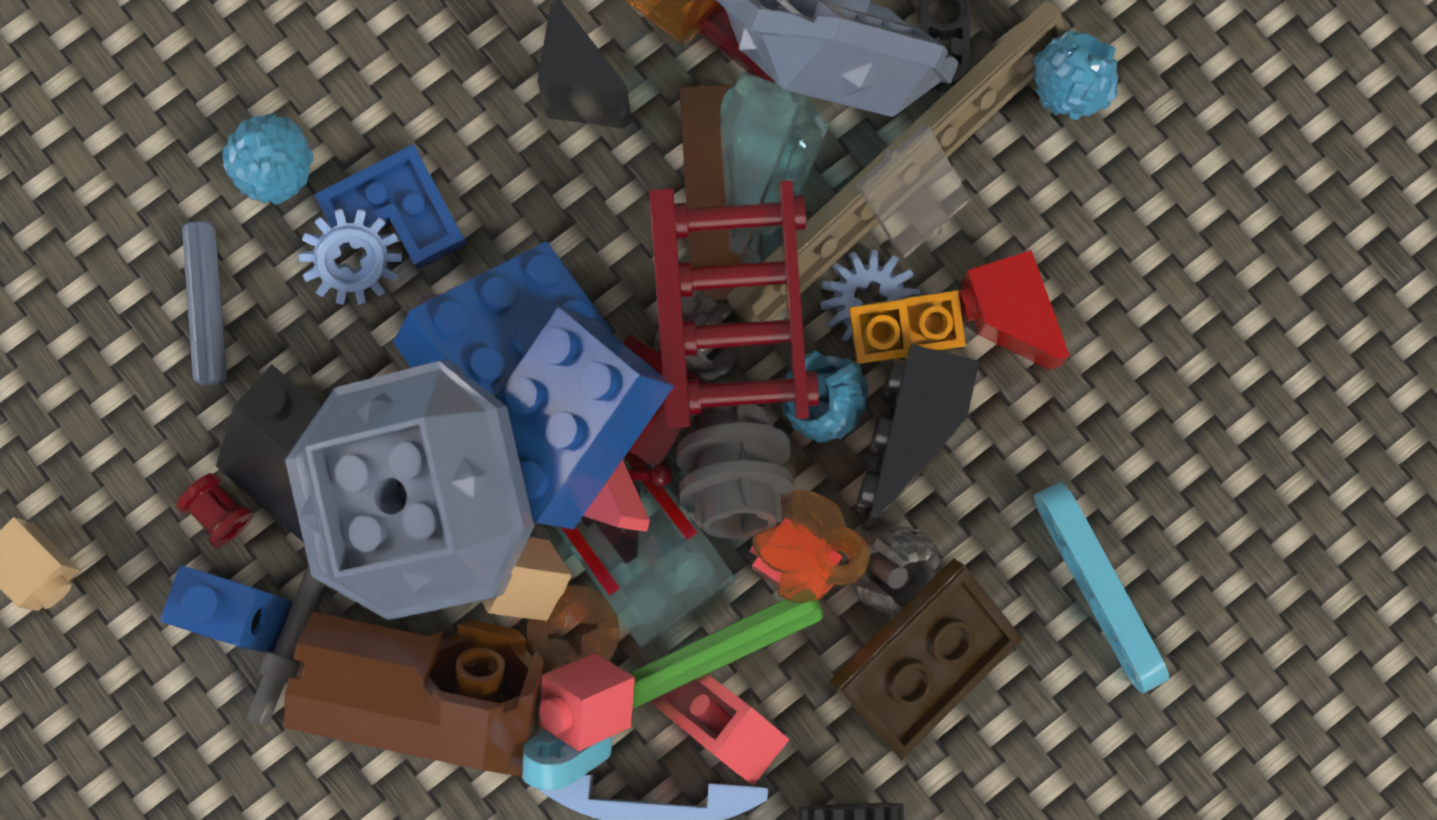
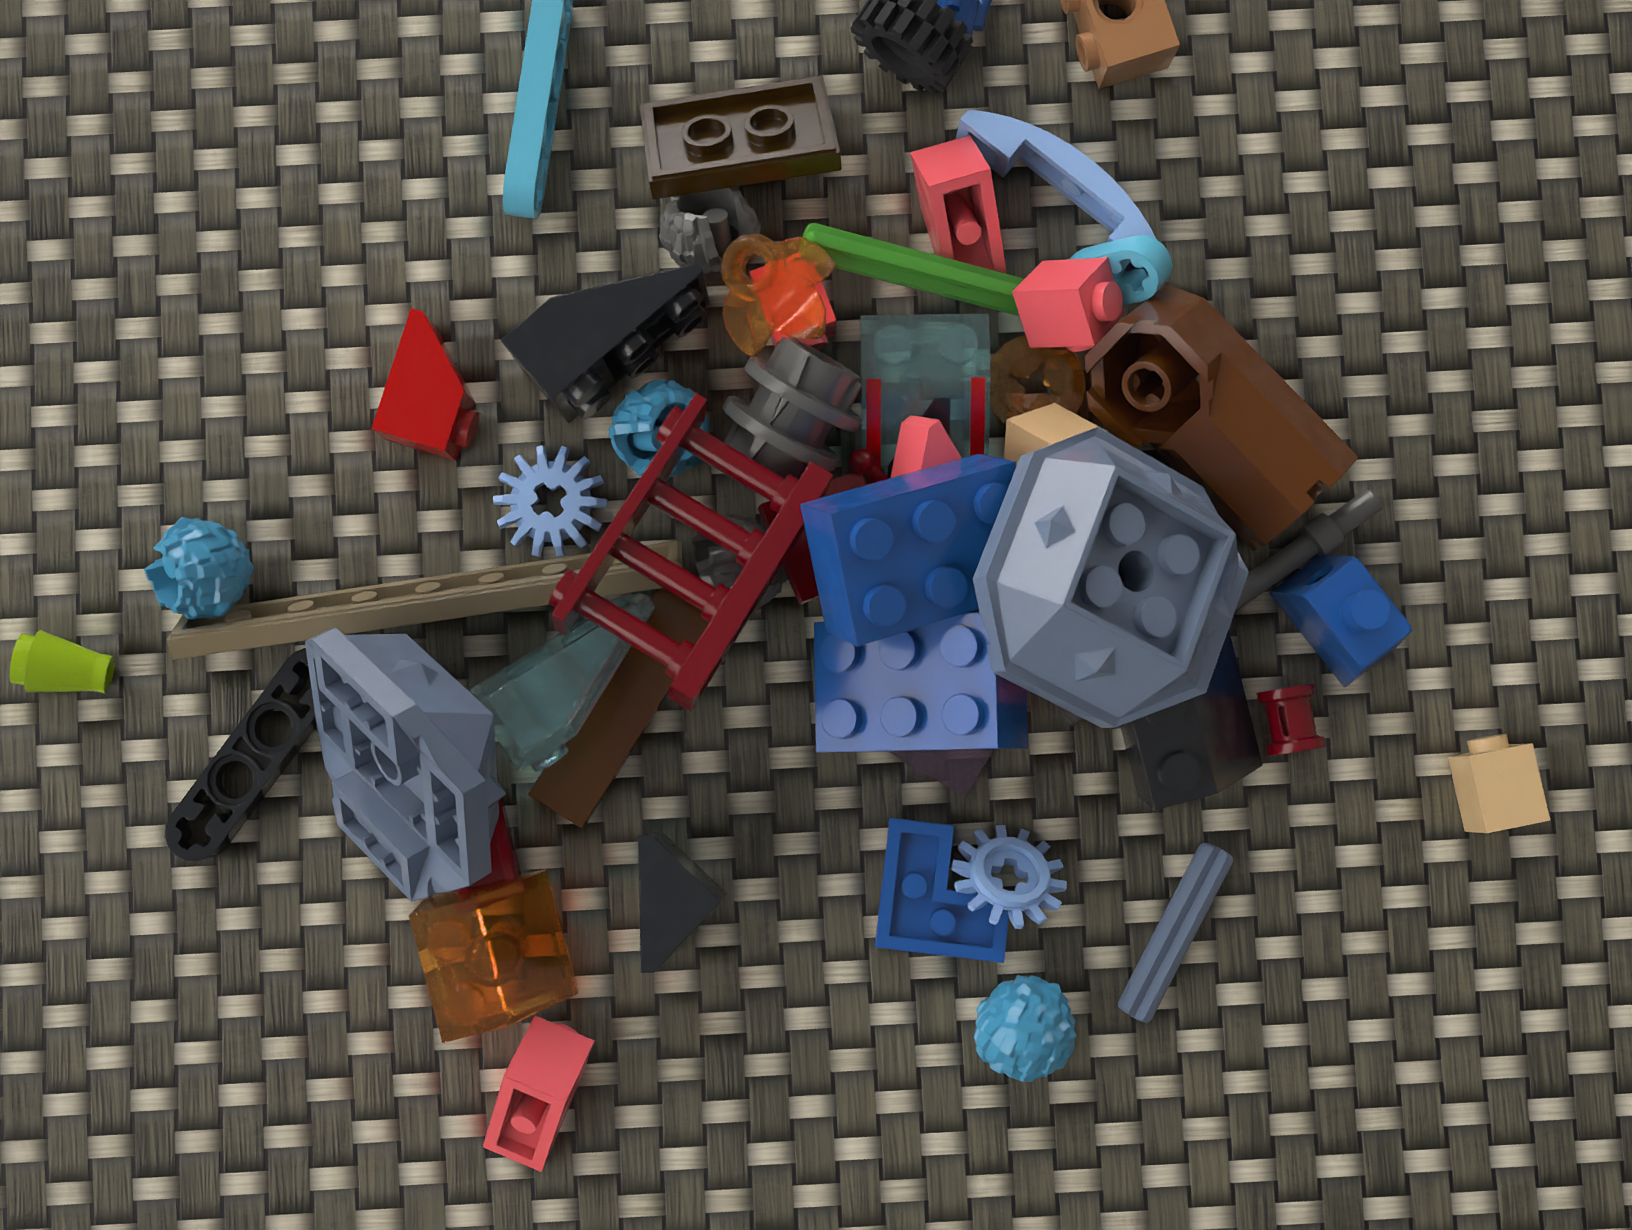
camera: 145 degrees left, 5 degrees up
light orange slope [848,290,966,364] -> none
clear piece [855,125,971,259] -> none

